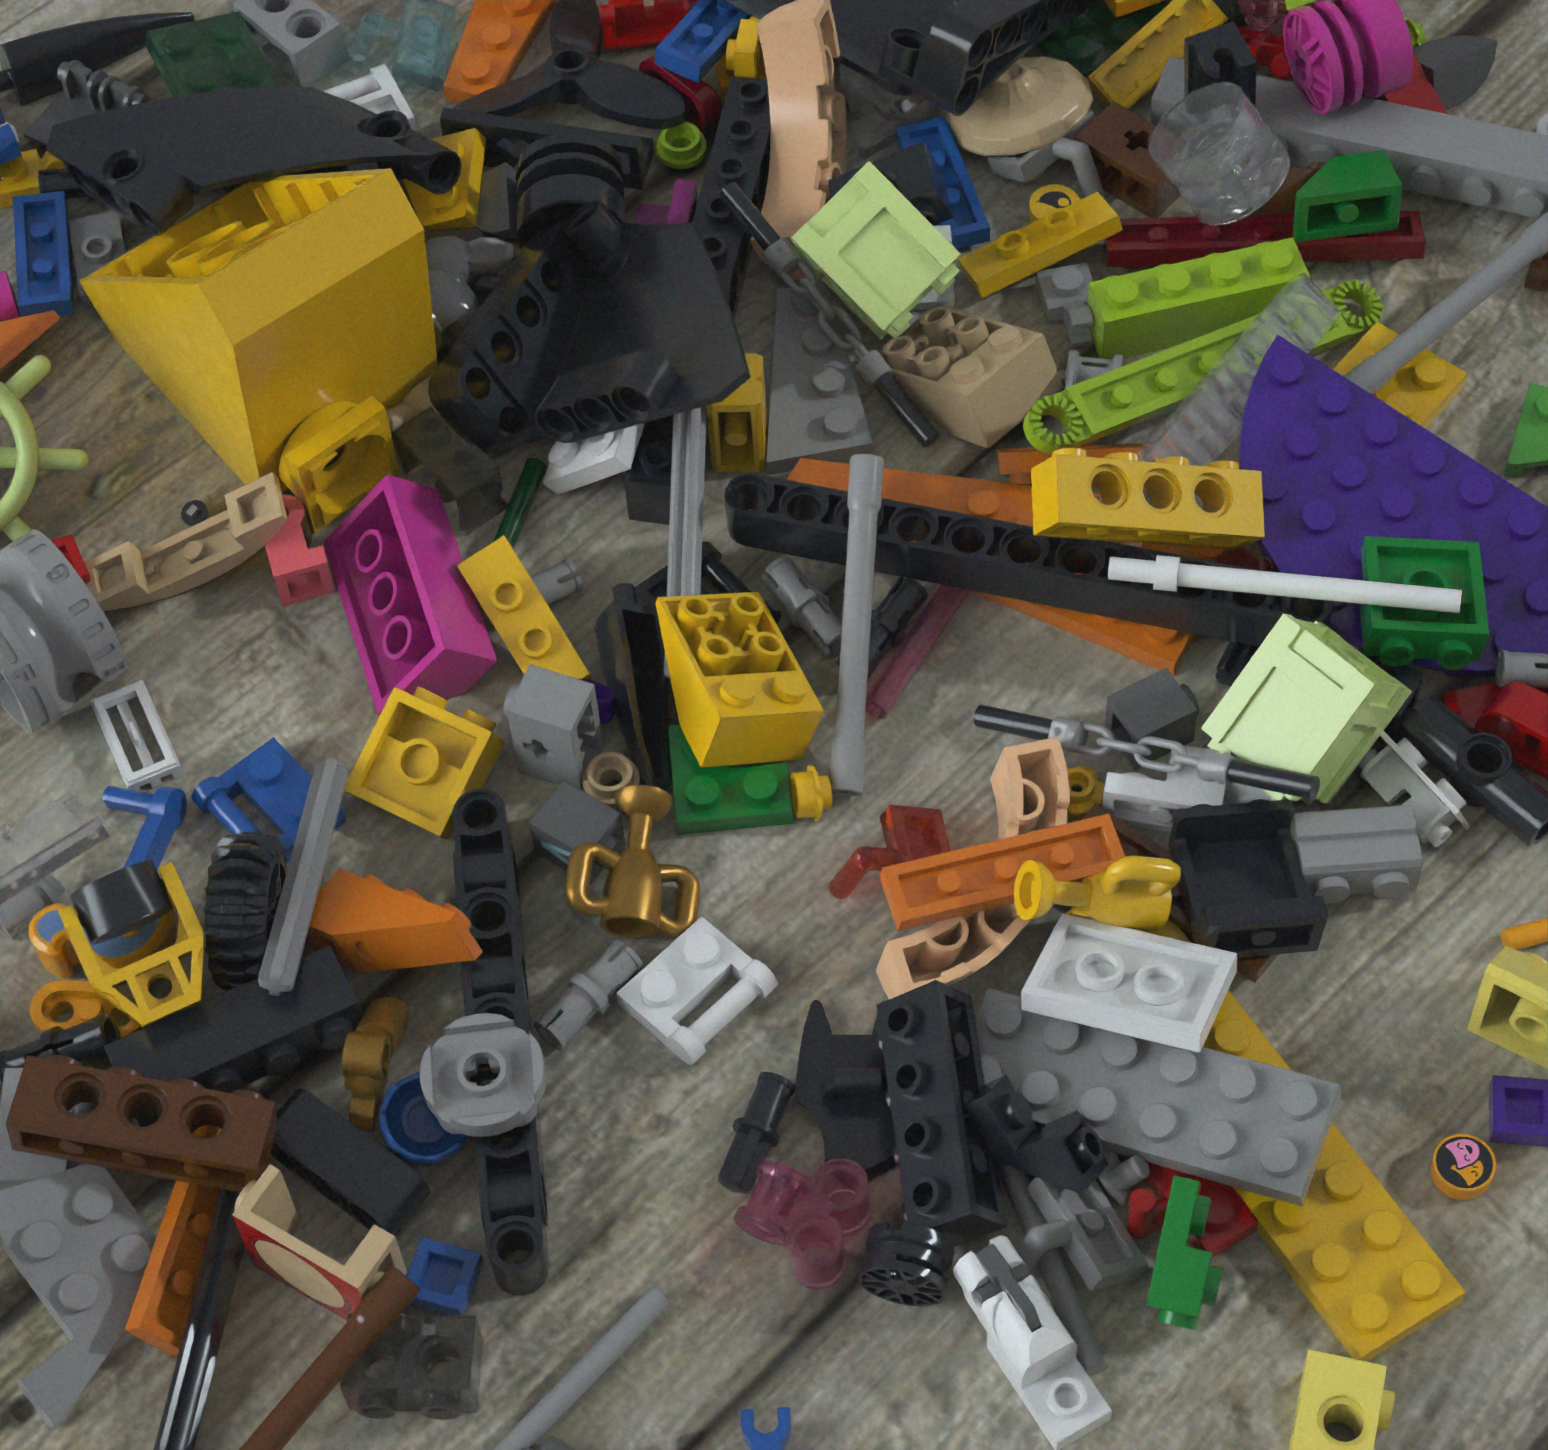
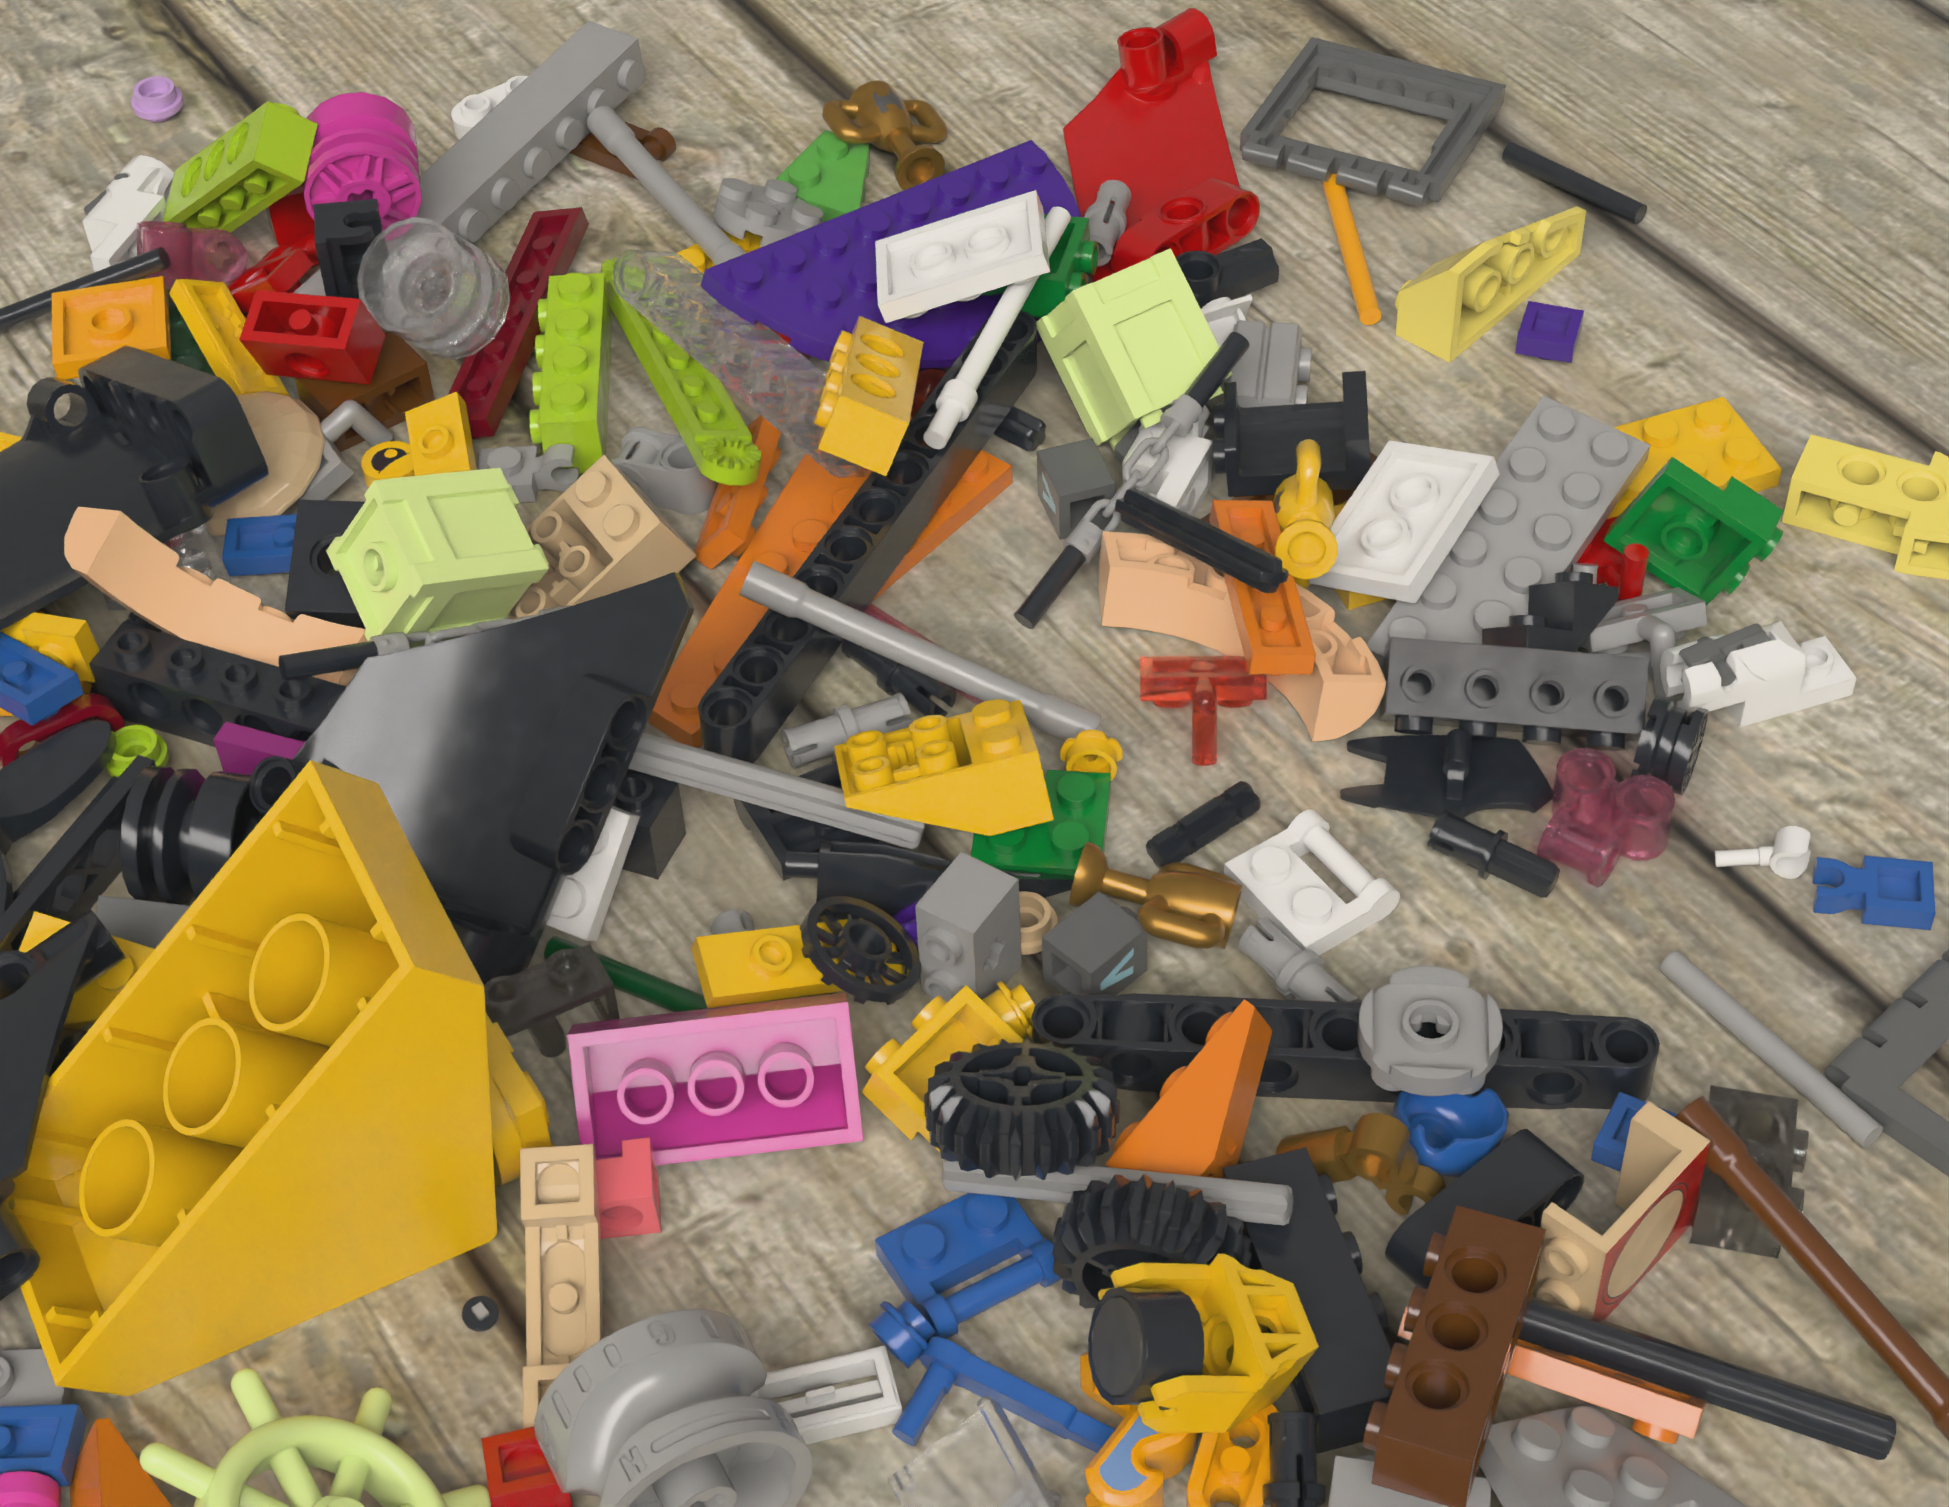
camera: 80 degrees left, 10 degrees down
green slope [1293,150,1403,243] -> none
tile [1430,1134,1496,1200] -> none
none -> red brick [239,290,386,385]
none -> light grey plate [713,178,824,247]
none -> black wheel [800,896,921,1005]
none -> blue plate [868,1299,936,1369]
none -> white plate [875,190,1050,323]
none -> black gear [924,1038,1120,1181]
none -> yellow plate [982,981,1035,1040]
none -> black axle [1115,488,1288,594]
none -> black axle [1146,781,1261,869]
none -> white hand [1715,826,1811,879]

